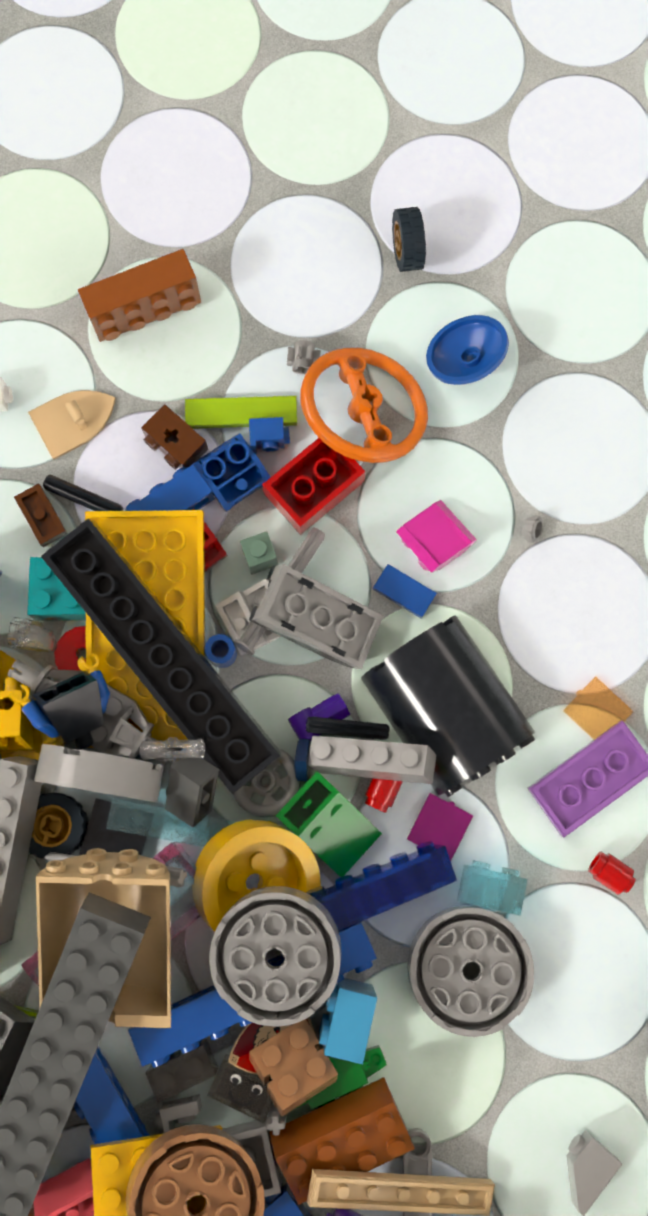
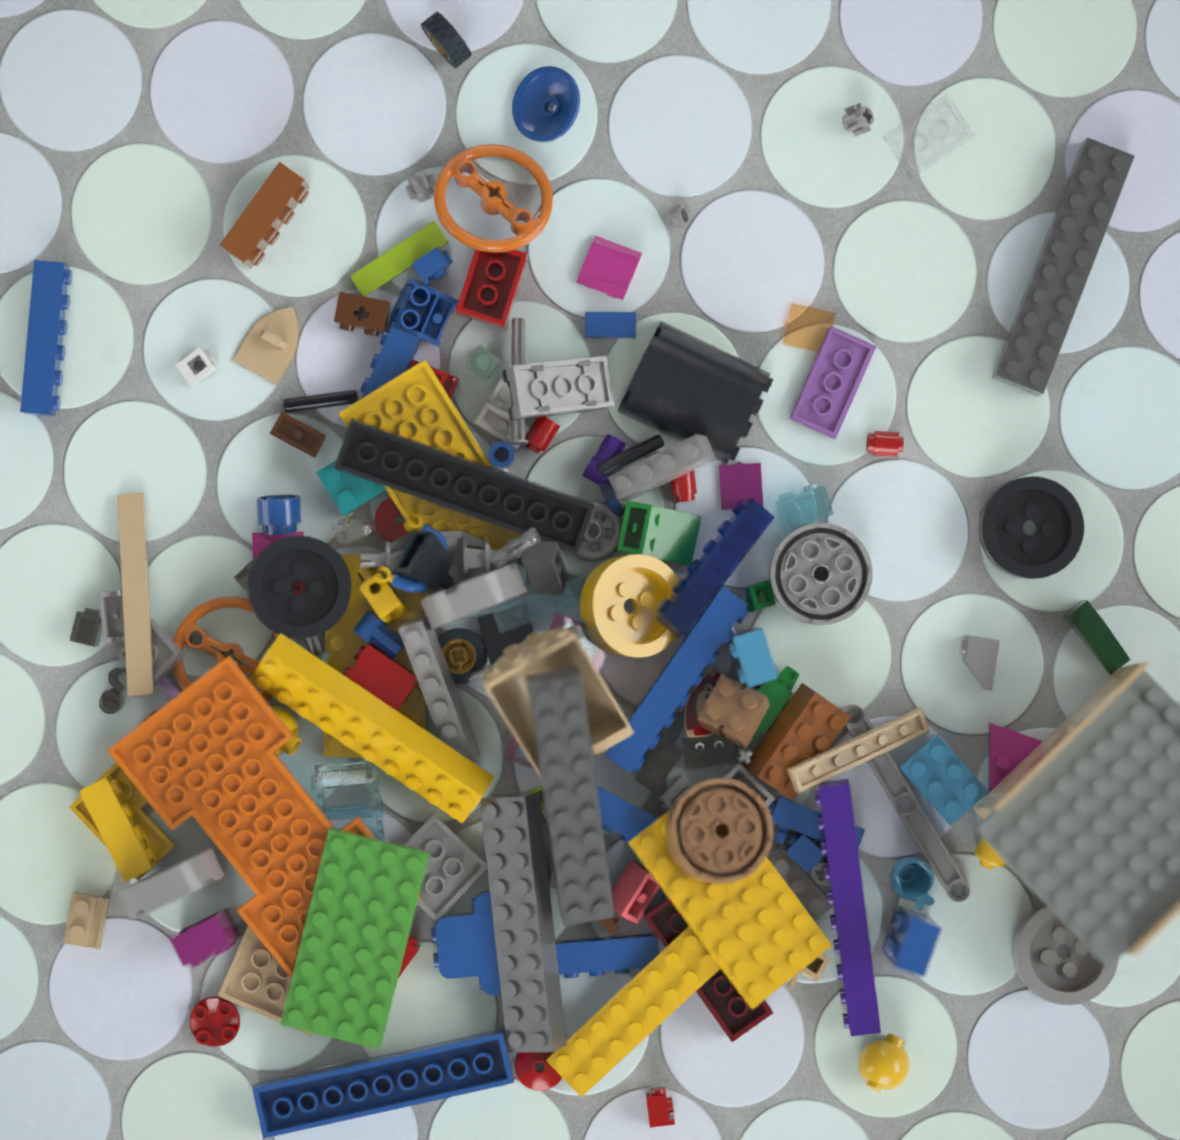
camera: 25 degrees left, 10 degrees up
light grey brick [209,886,342,1027] -> none
none -> red brick [525,417,561,454]
none -> green slope [746,580,776,613]

